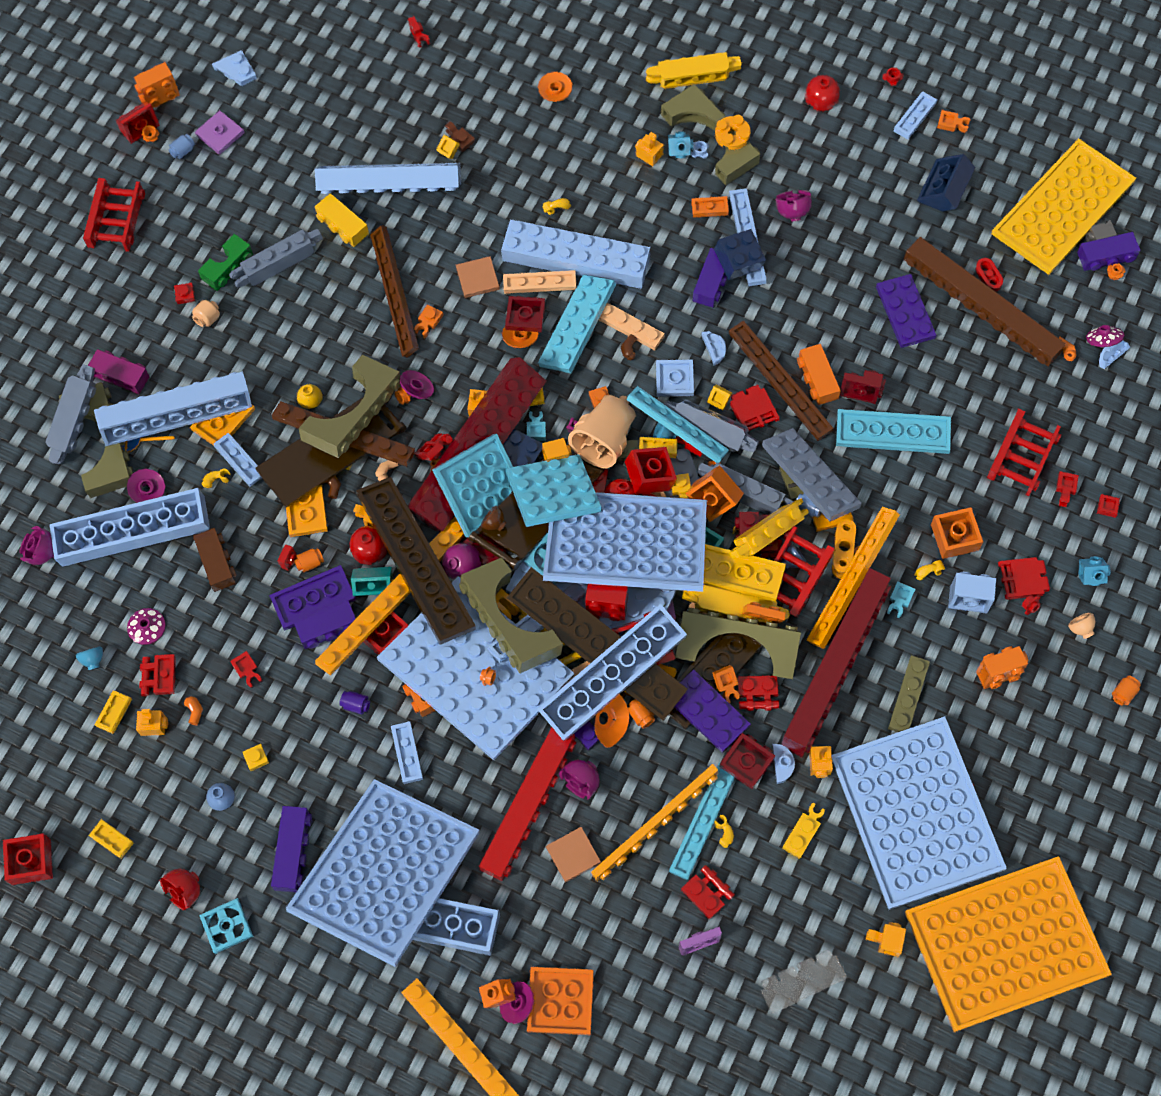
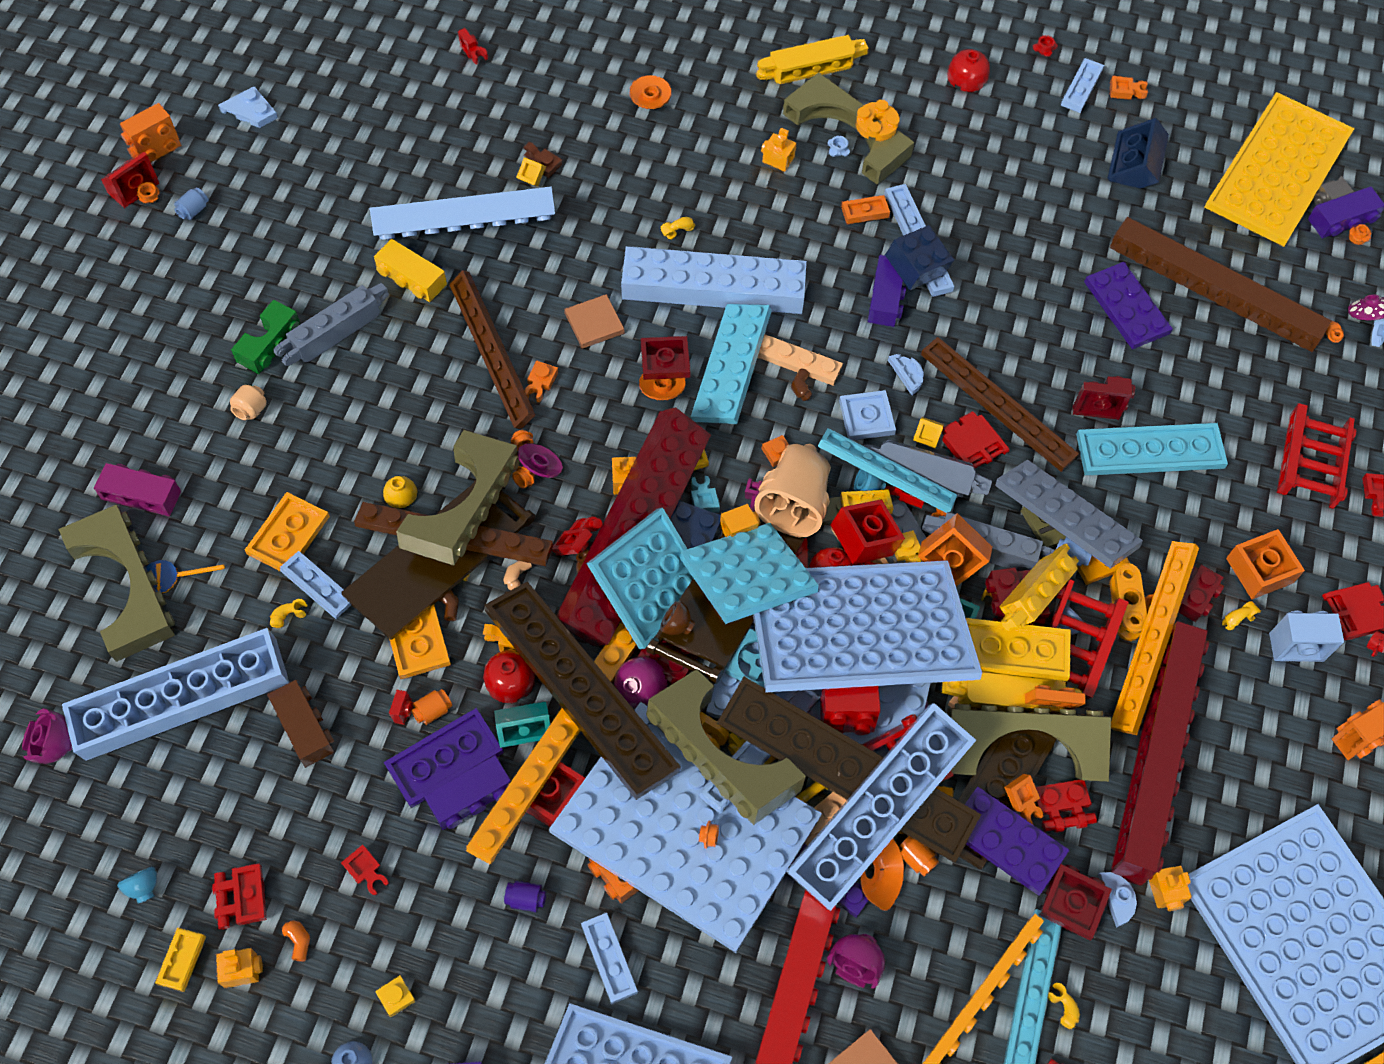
camera: 15 degrees left, 5 degrees down
sand blue hinge [46,364,96,465] -> none
red fence [83,178,145,252] -> none
light blue brick [94,372,252,446] -> none
magenta dish [127,469,165,503] -> none
magenta dish [127,608,166,645] -> none
red plate [174,282,195,304] -> none
medium lavender plate [195,110,244,155] -> none
light nougat plate [503,270,576,294] -> none
dark azure brick [668,132,694,158] -> none
magenta cylinder [776,190,812,221] -> none
yellow plate [782,803,825,859] -> none
orange brick [797,344,841,405] -> none
medium azure plate [887,581,915,618] -> none
olive plate [888,655,930,732] -> none
red plate [975,258,1003,292] -> none
none -> orange plate [511,430,534,451]
none -> dark red plate [1153,564,1224,623]

